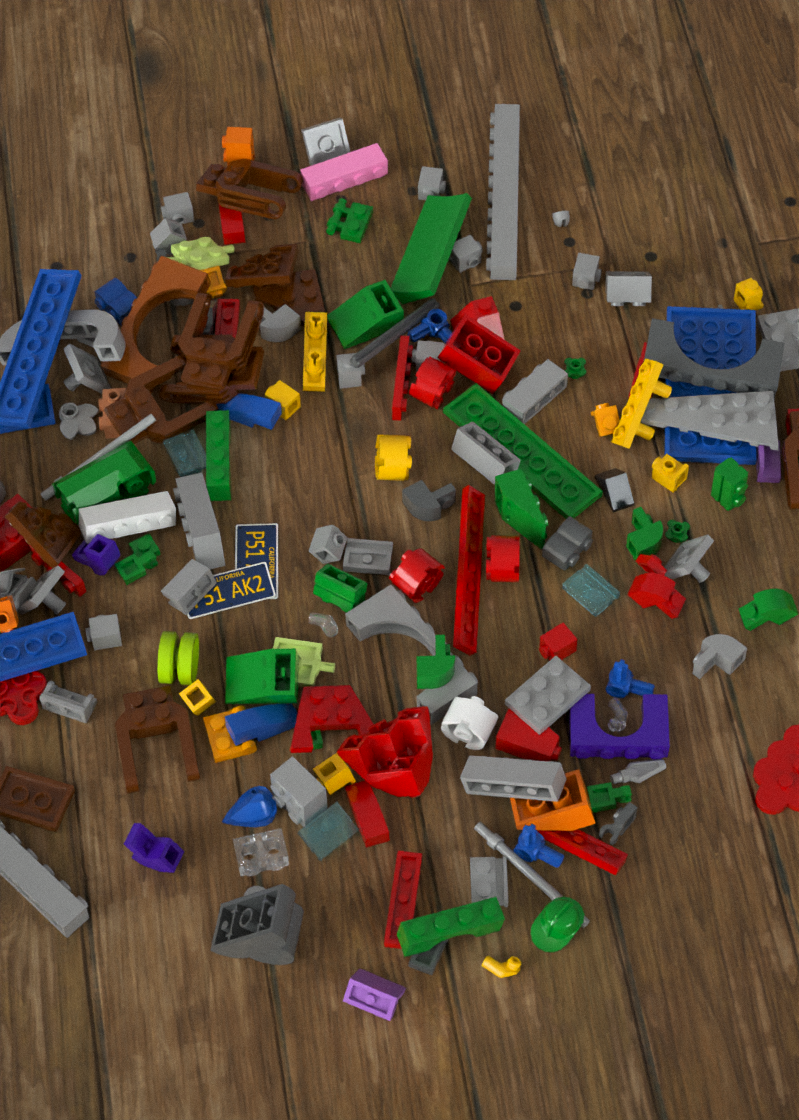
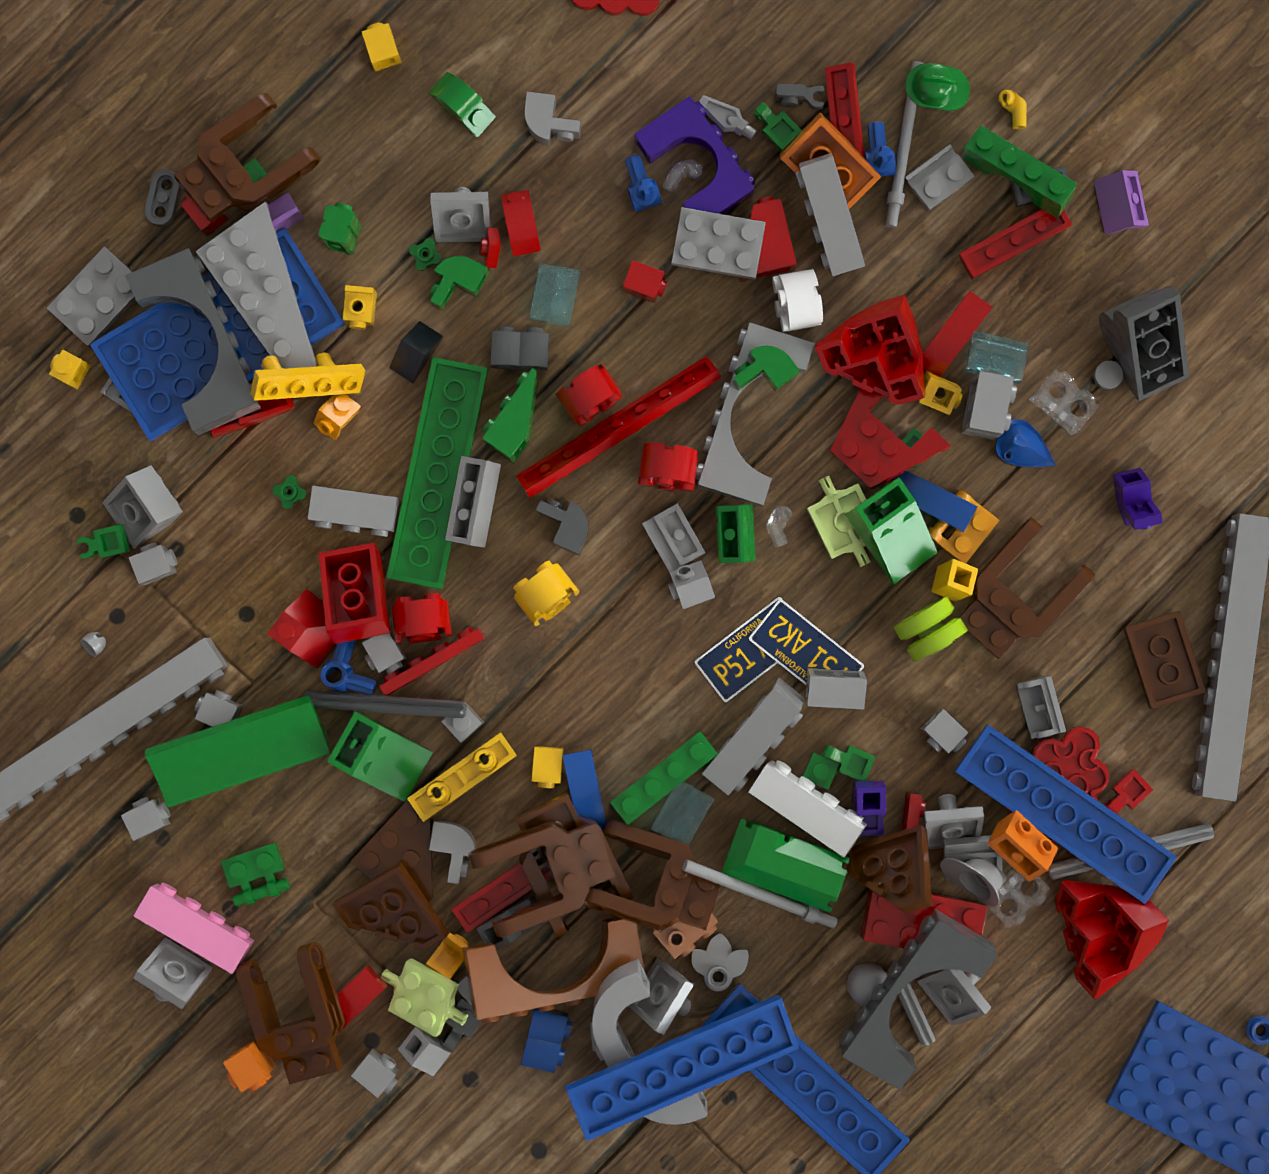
camera: 125 degrees left, 30 degrees up
none -> green plate [76,524,130,558]

